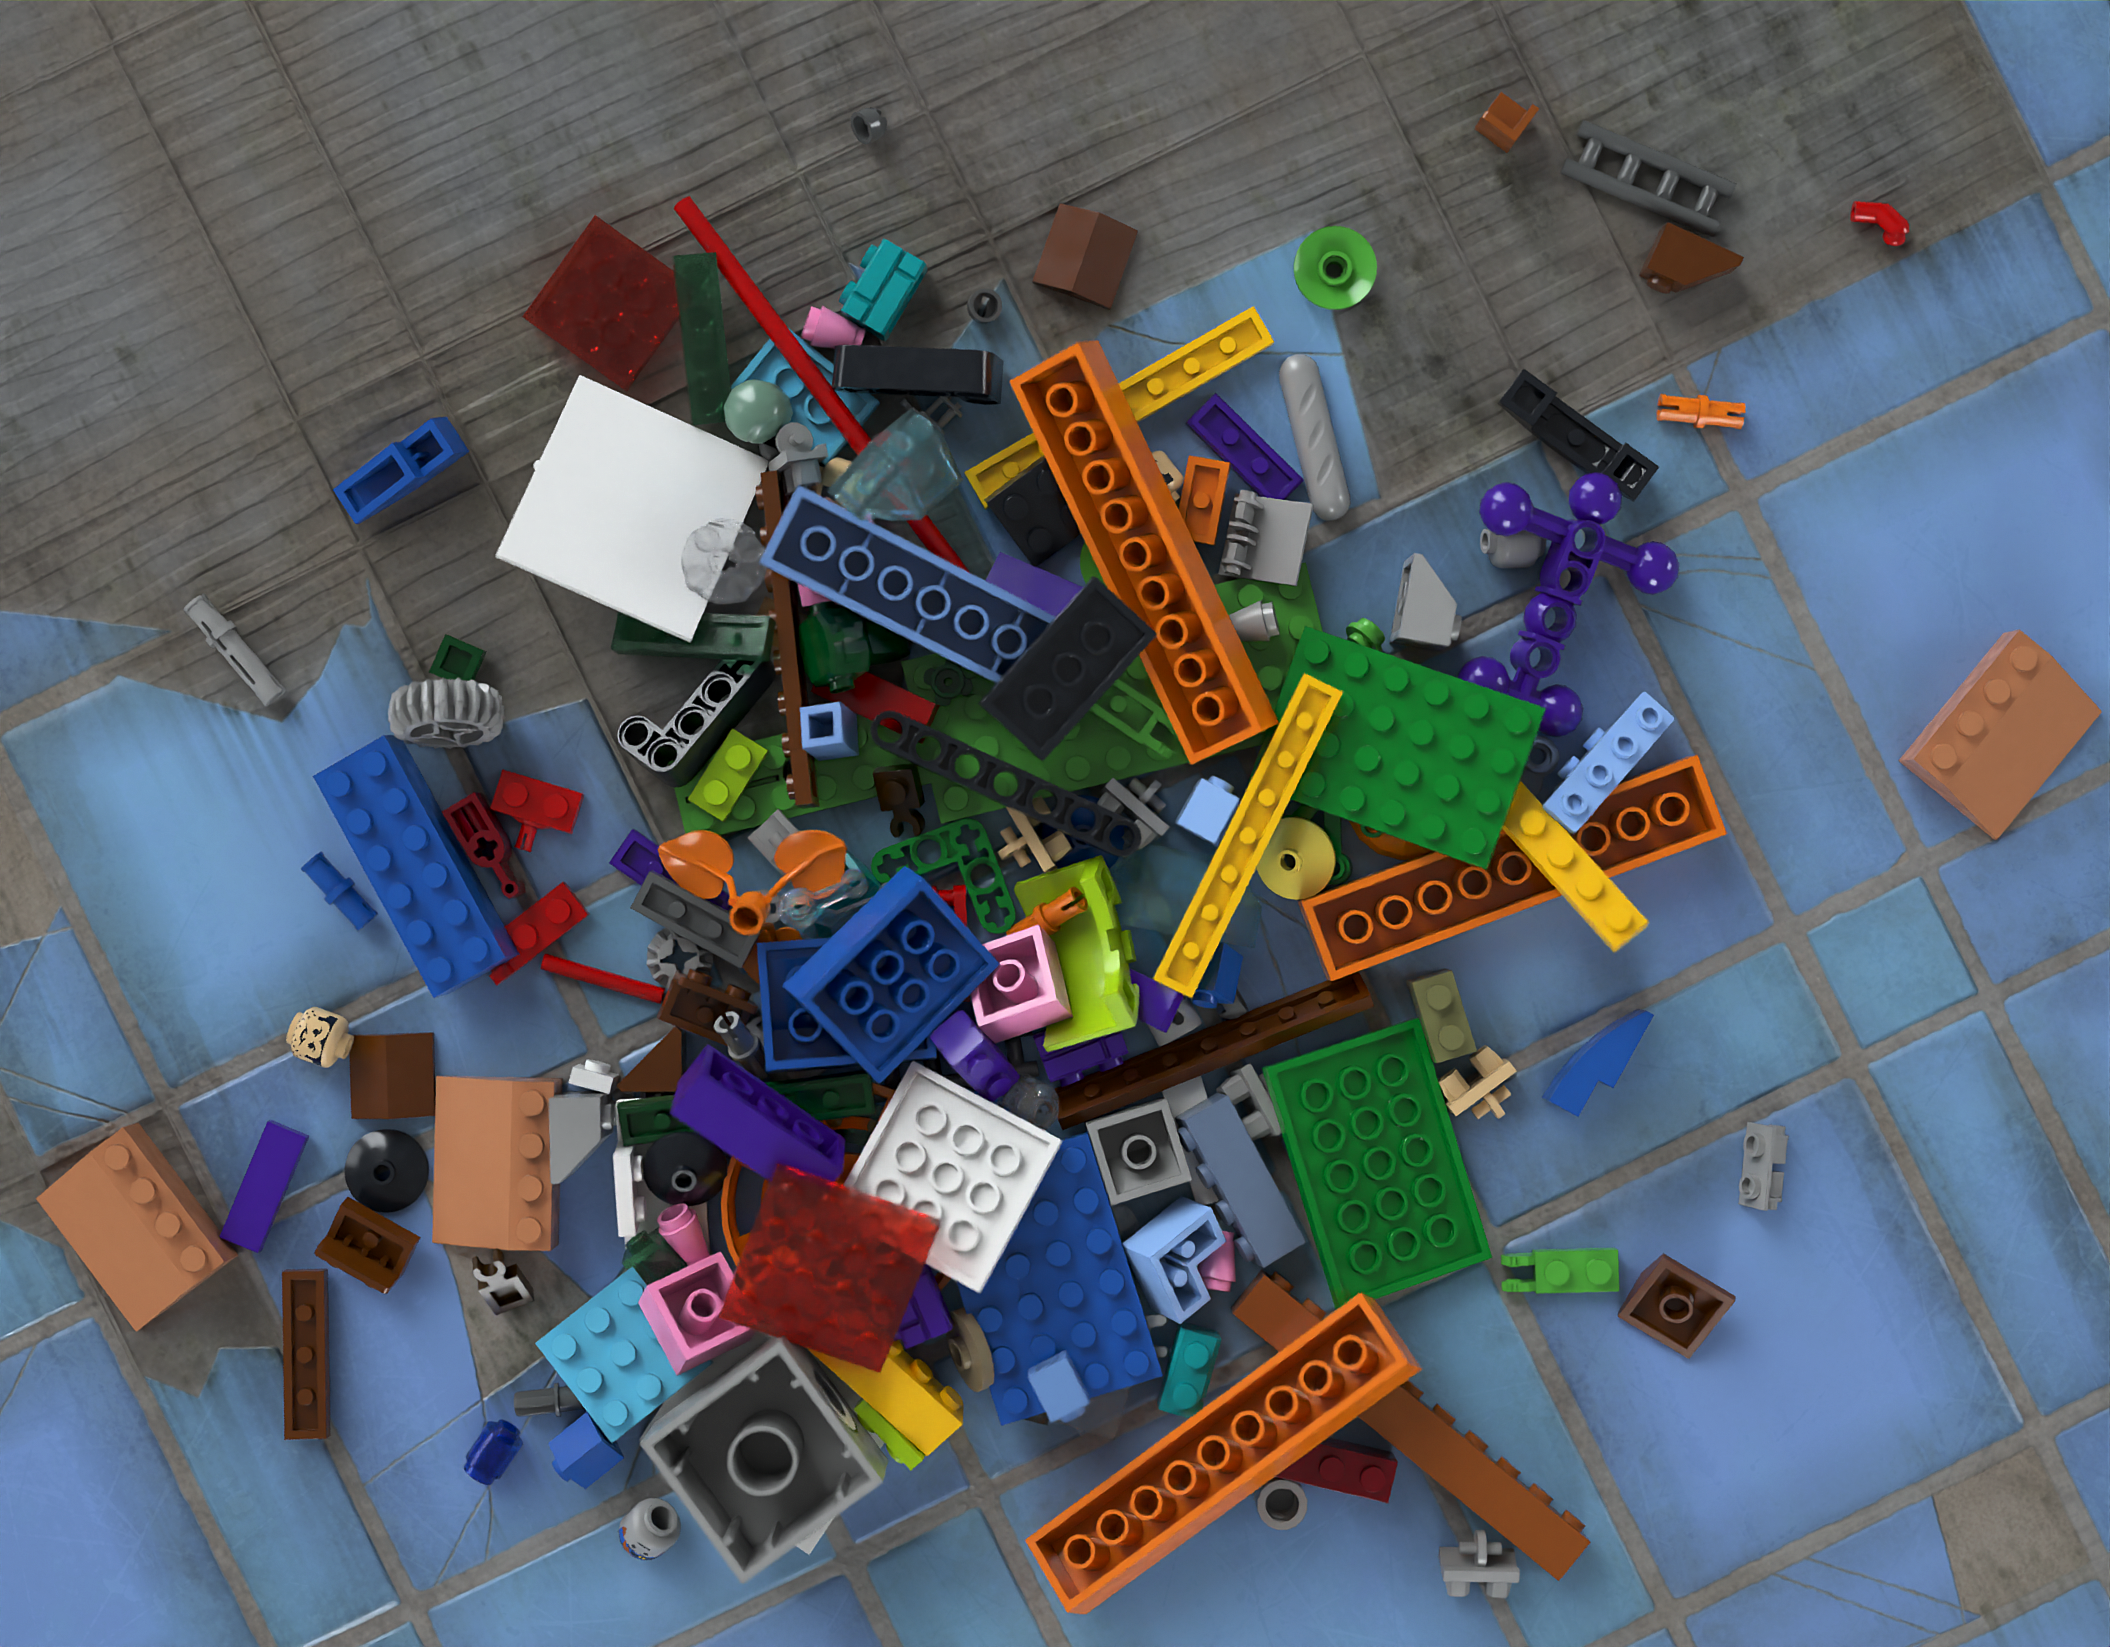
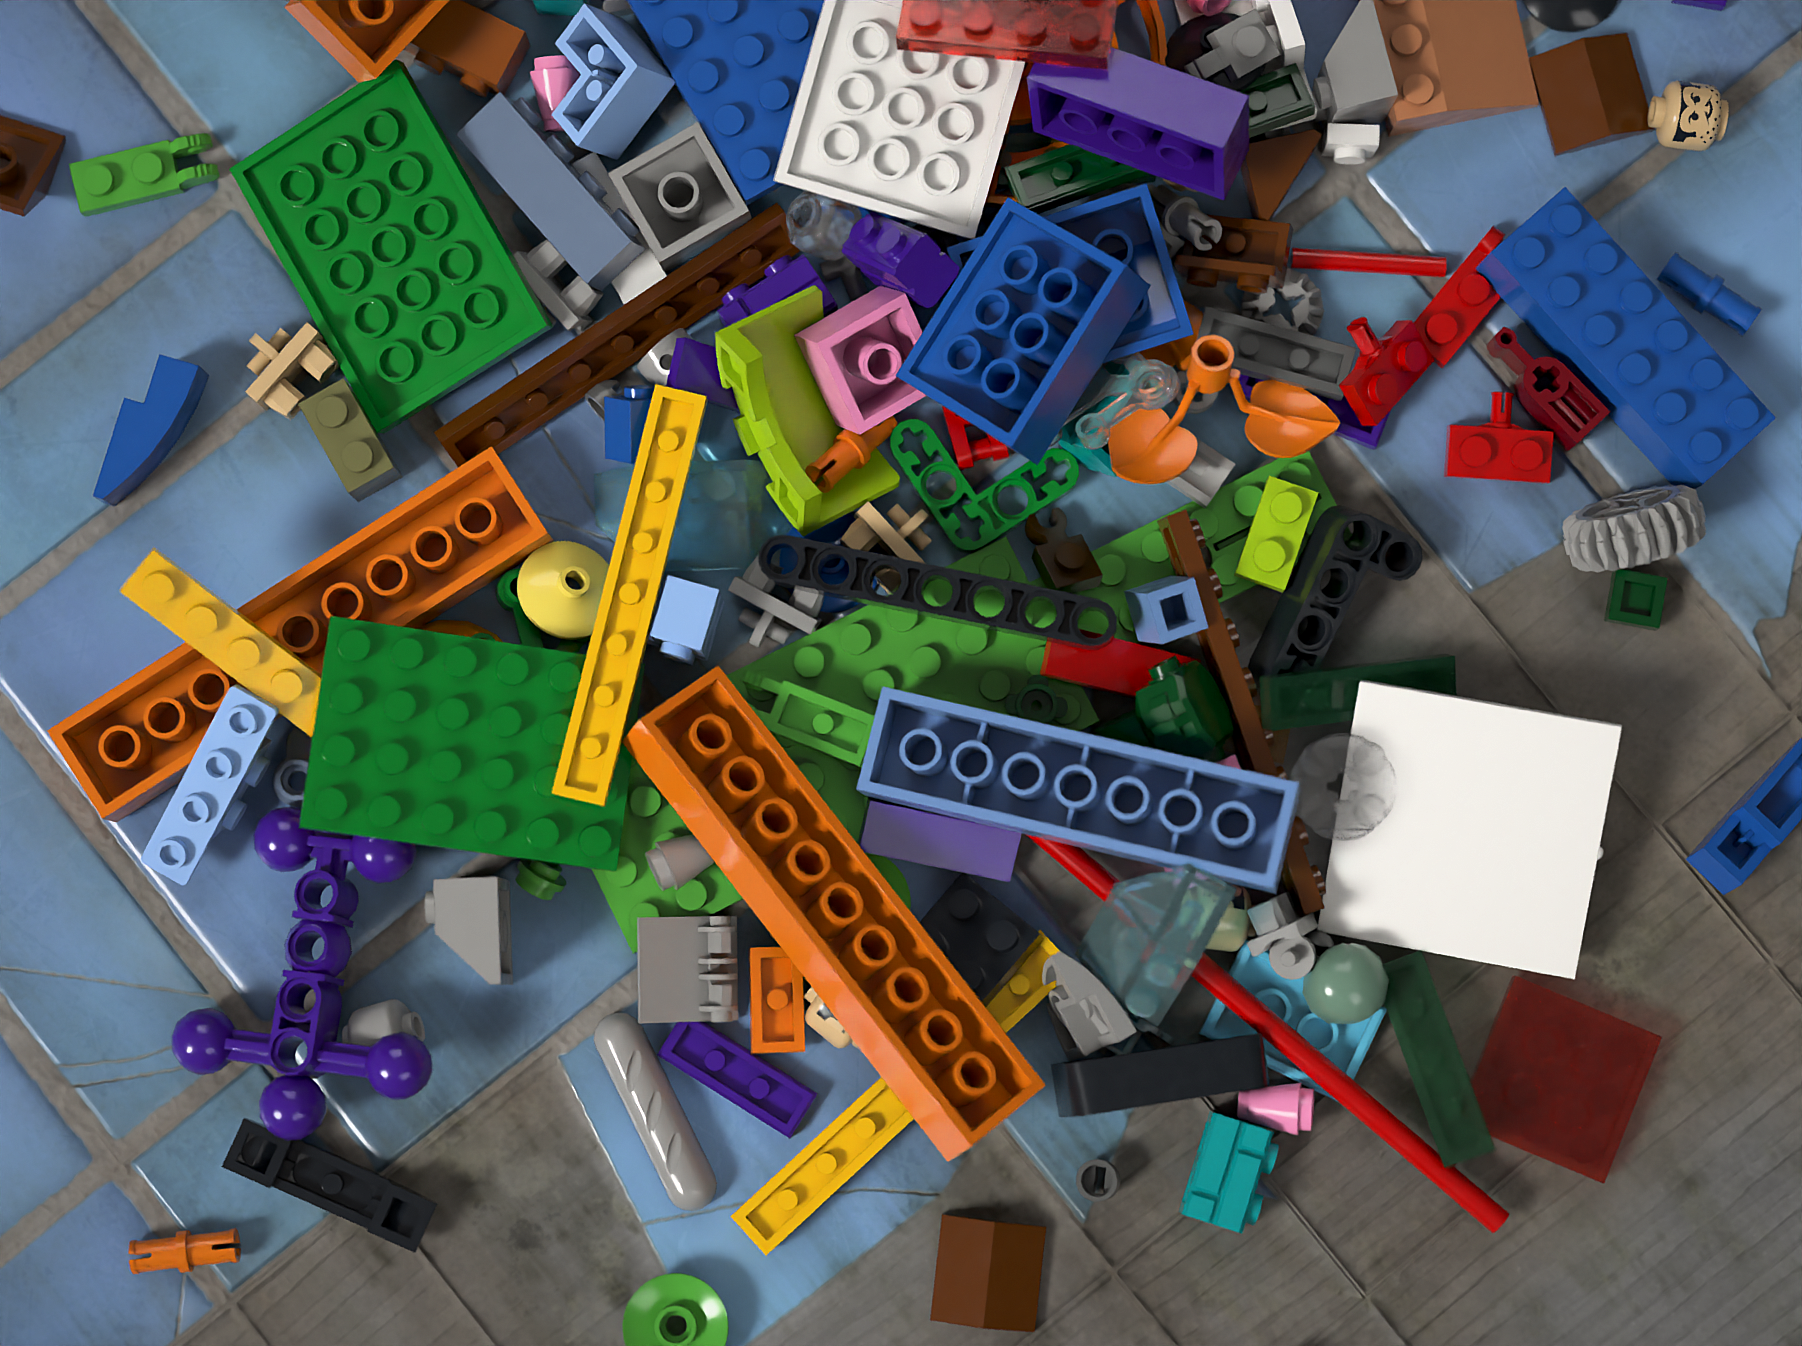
camera: 175 degrees right, 5 degrees down
black plate [978,576,1158,761] -> none
none -> light grey brick [1042,951,1137,1061]
none -> light grey plate [1184,8,1280,82]
none -> red plate [1339,317,1435,426]

